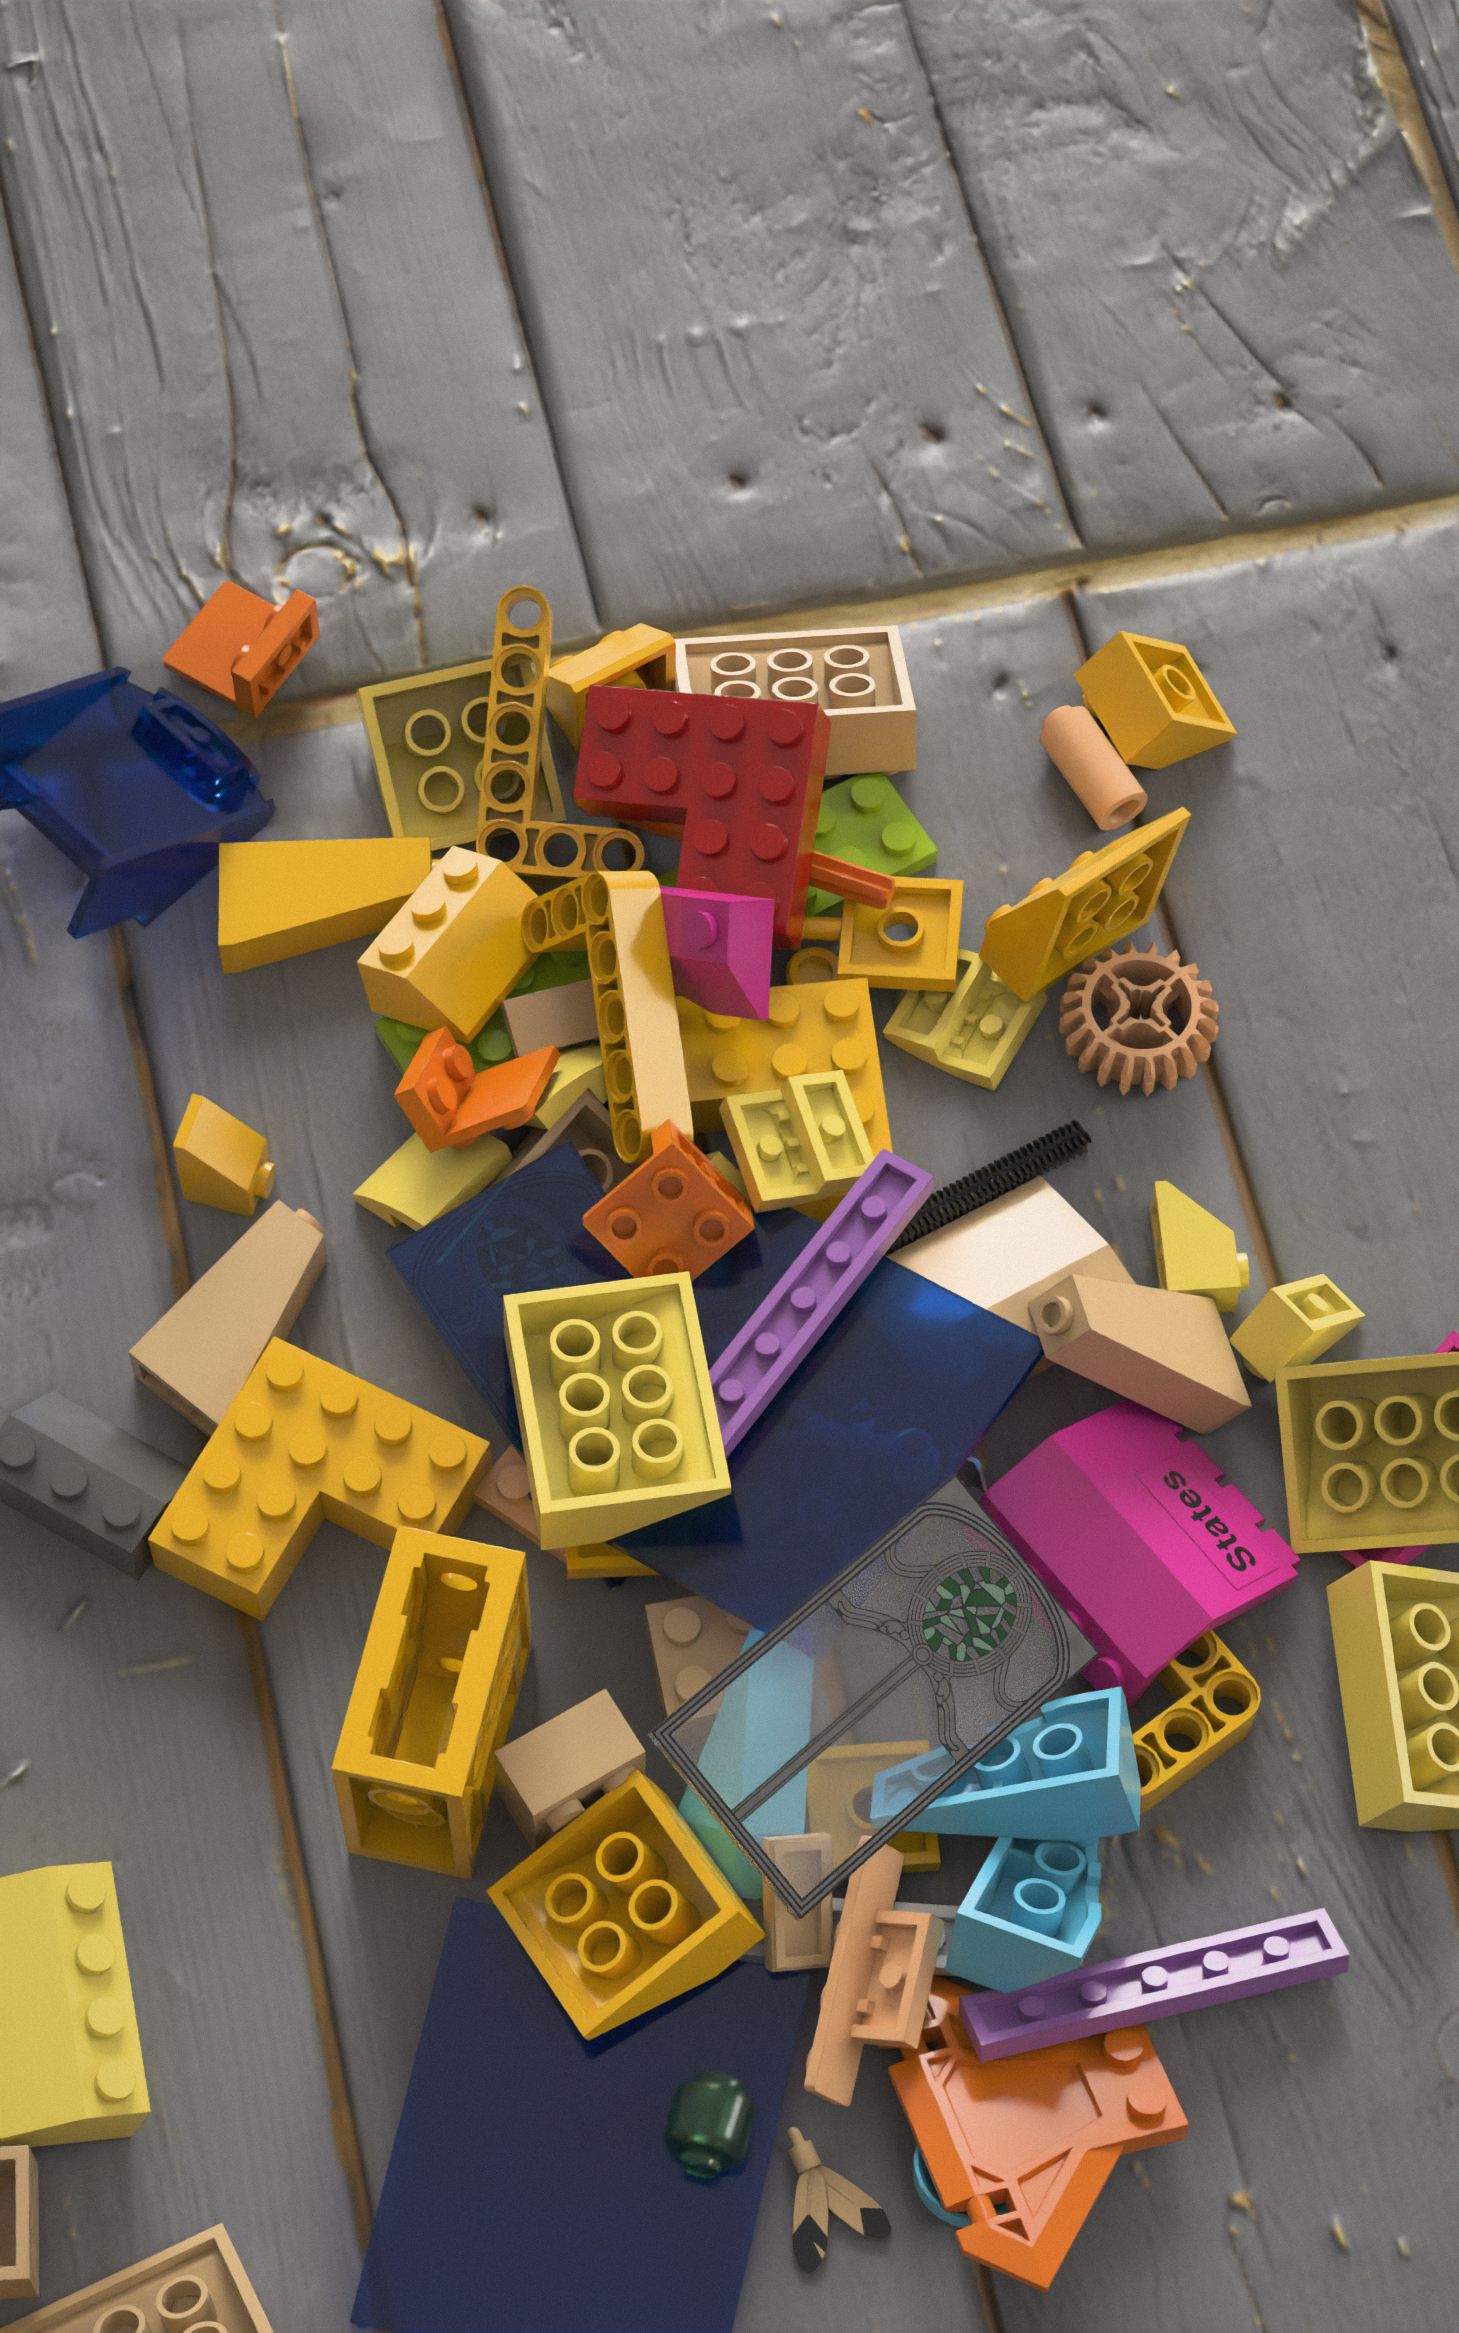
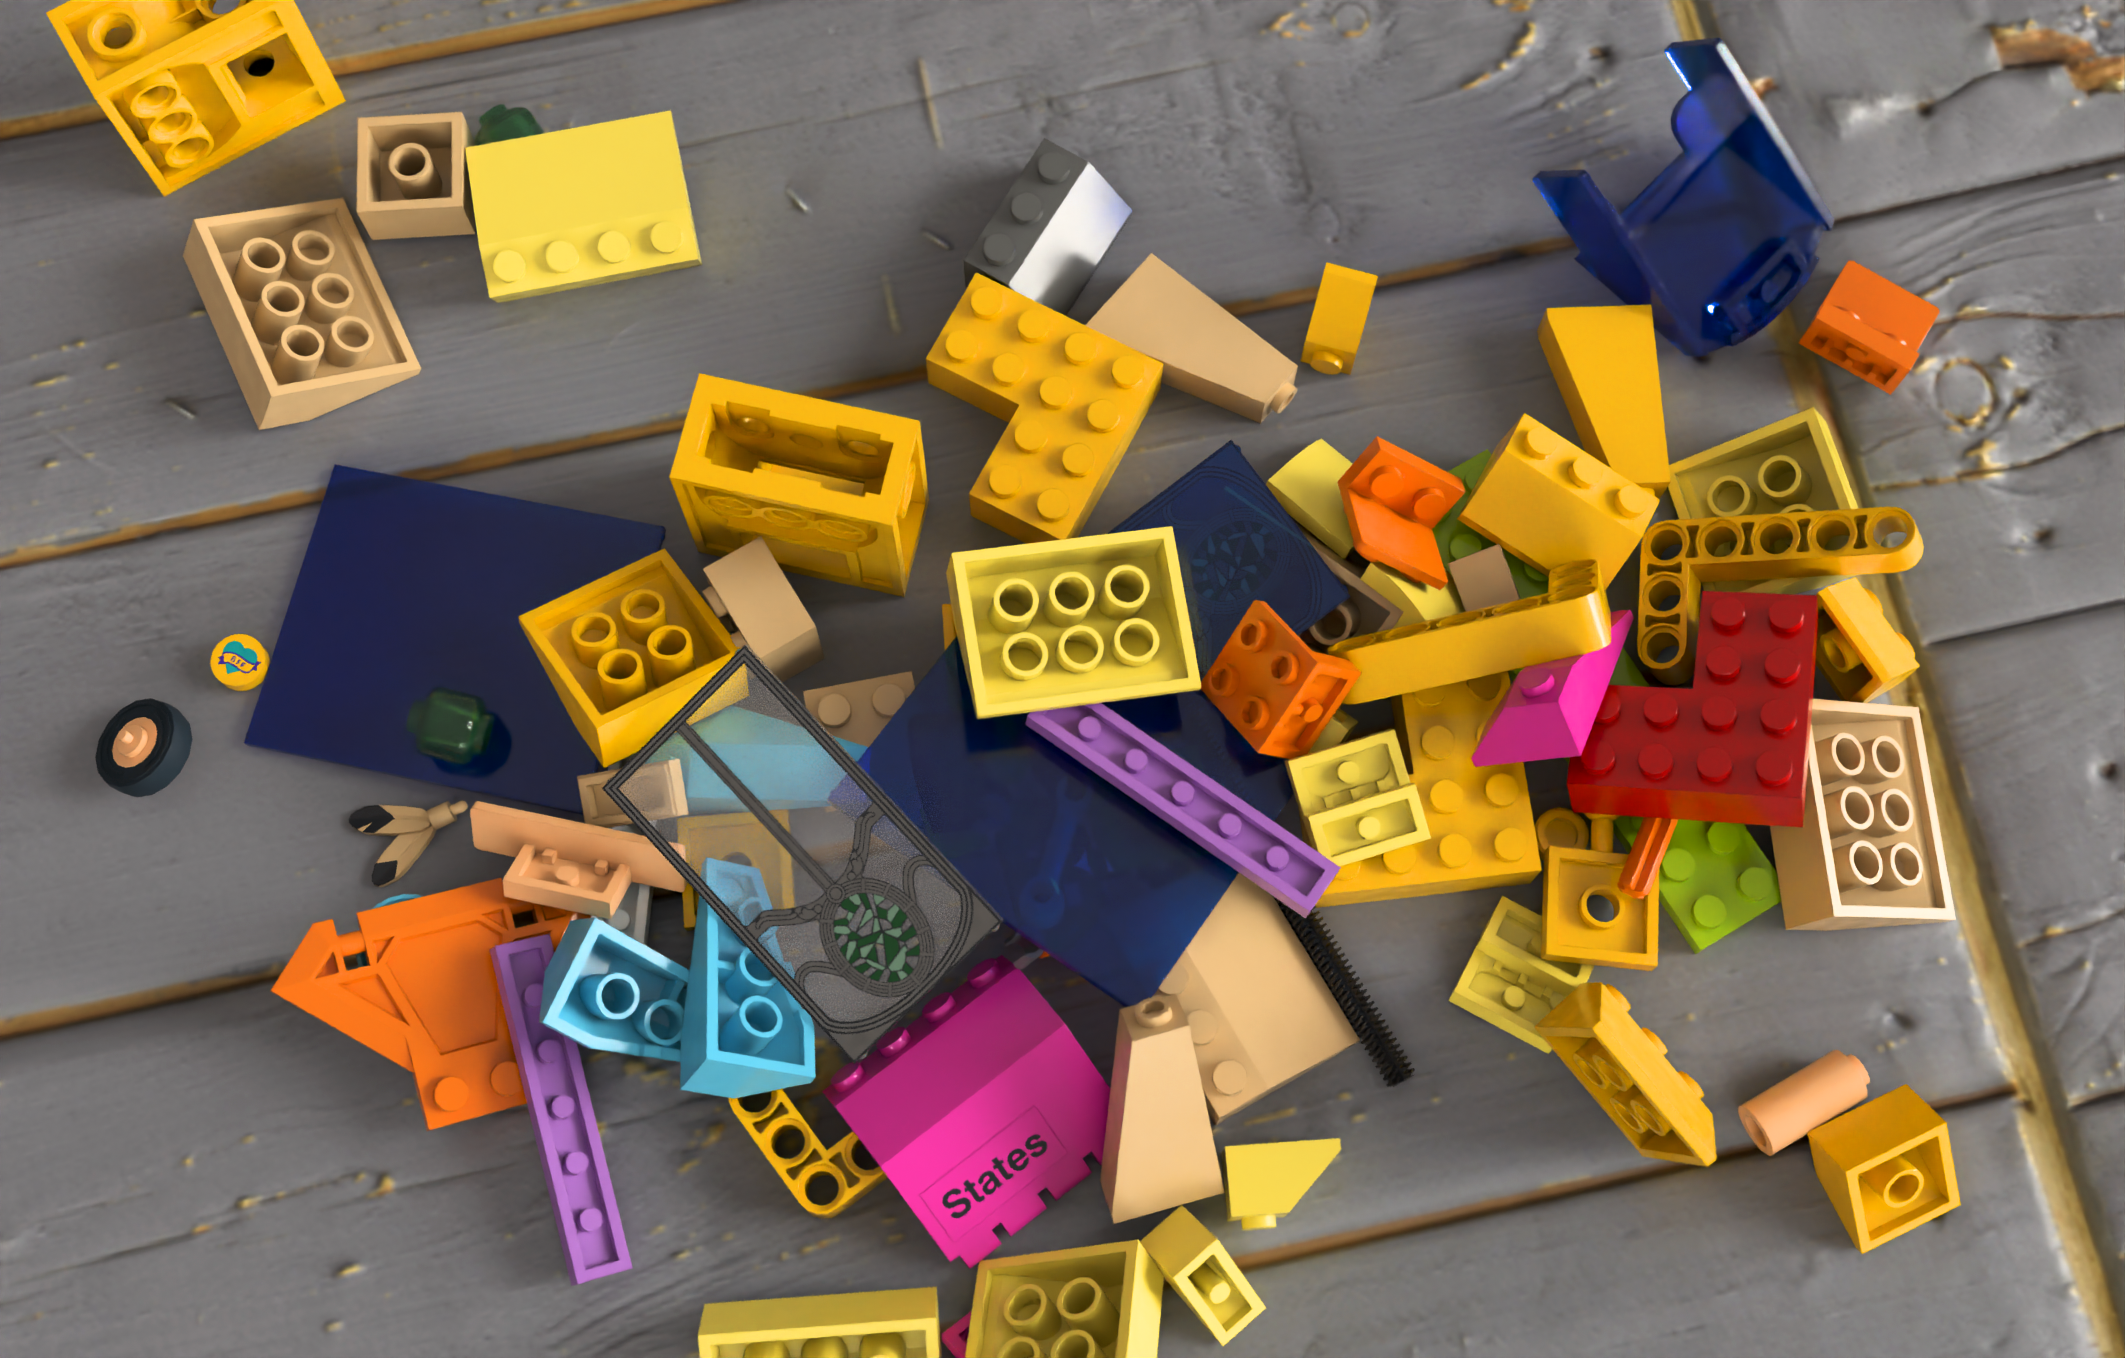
camera: 90 degrees right, 10 degrees up
light nougat gear [1059,940,1219,1097] -> none

